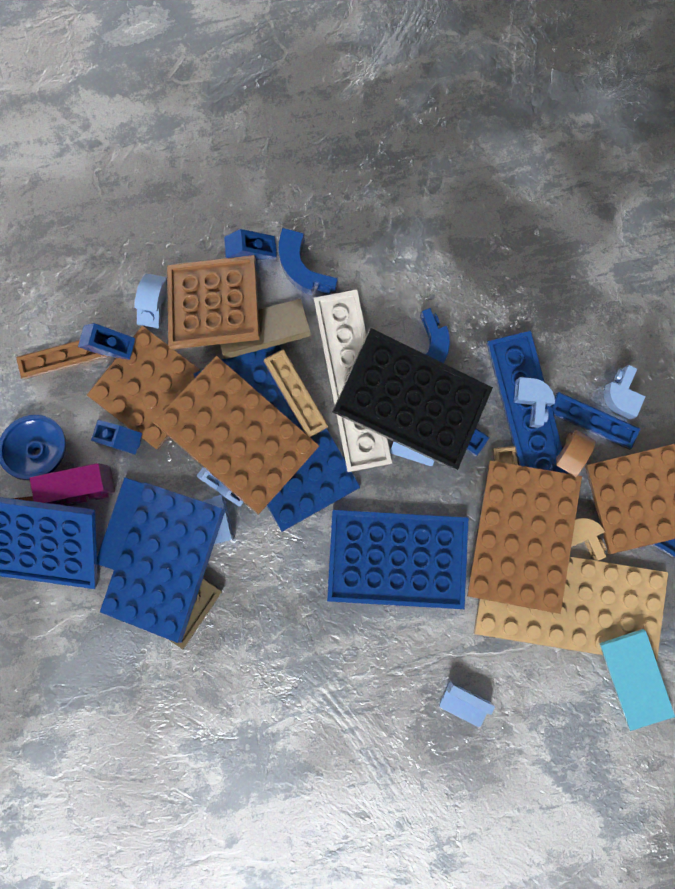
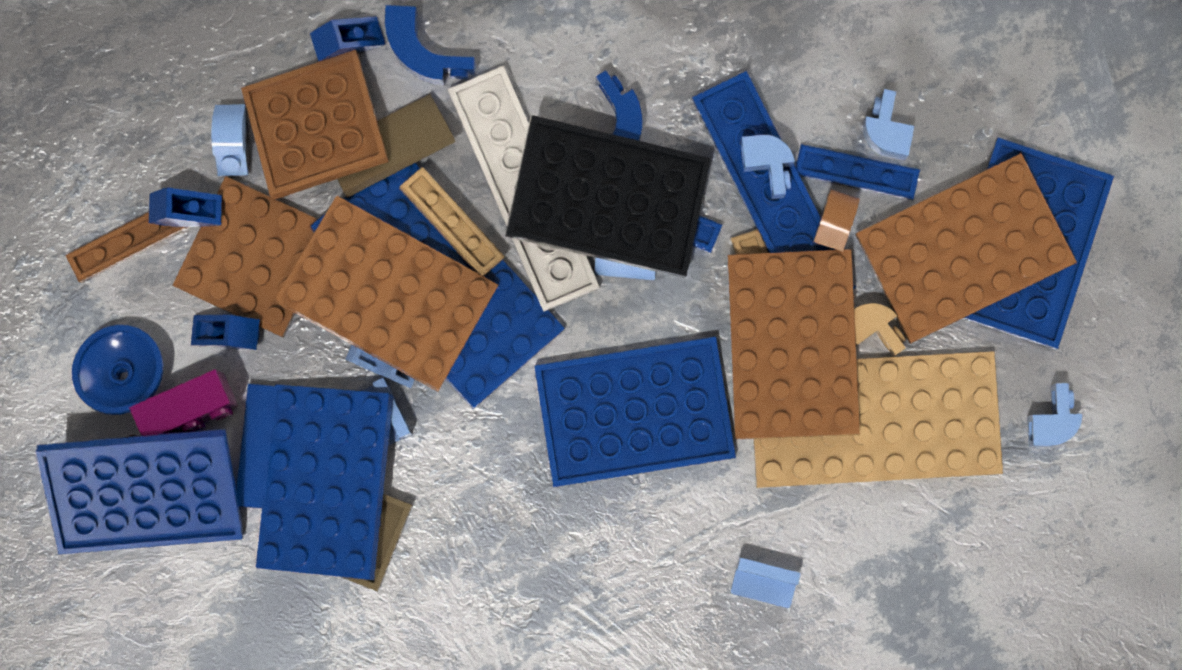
camera: 10 degrees left, 0 degrees up
medium azure tile [599,629,675,731] -> none

